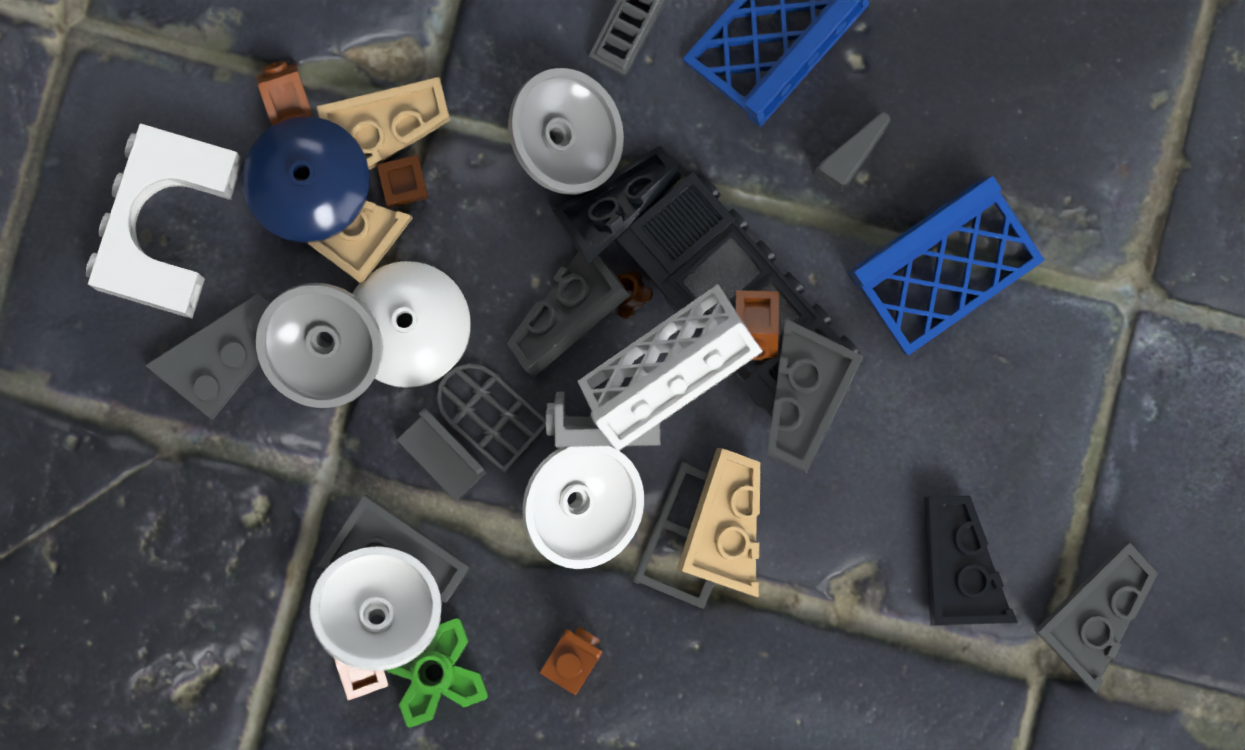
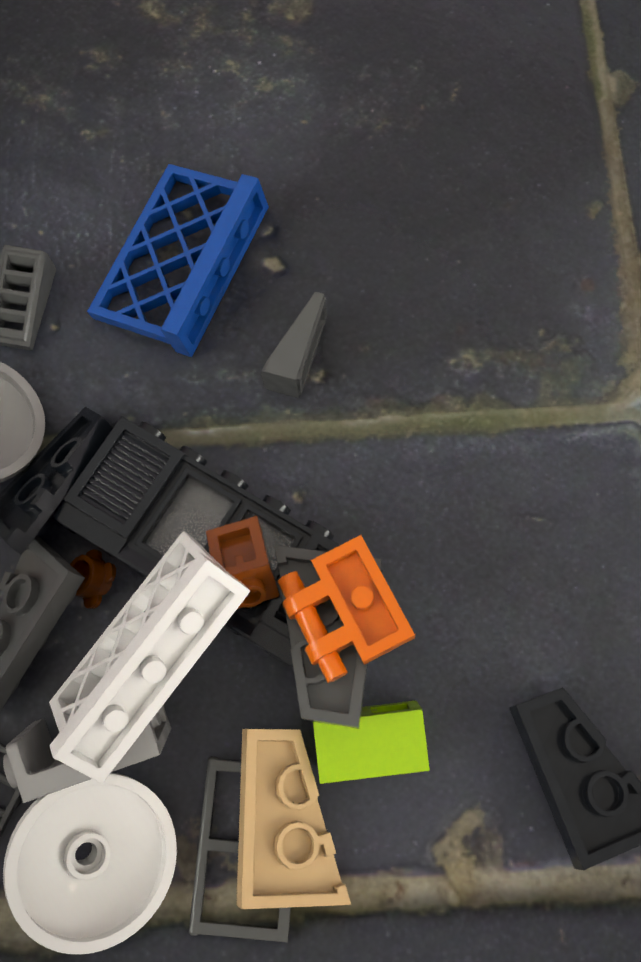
camera: 15 degrees left, 10 degrees down
blue fence [847,176,1045,356] -> none
none -> orange plate [277,535,415,683]
none -> lime hinge [313,700,430,784]

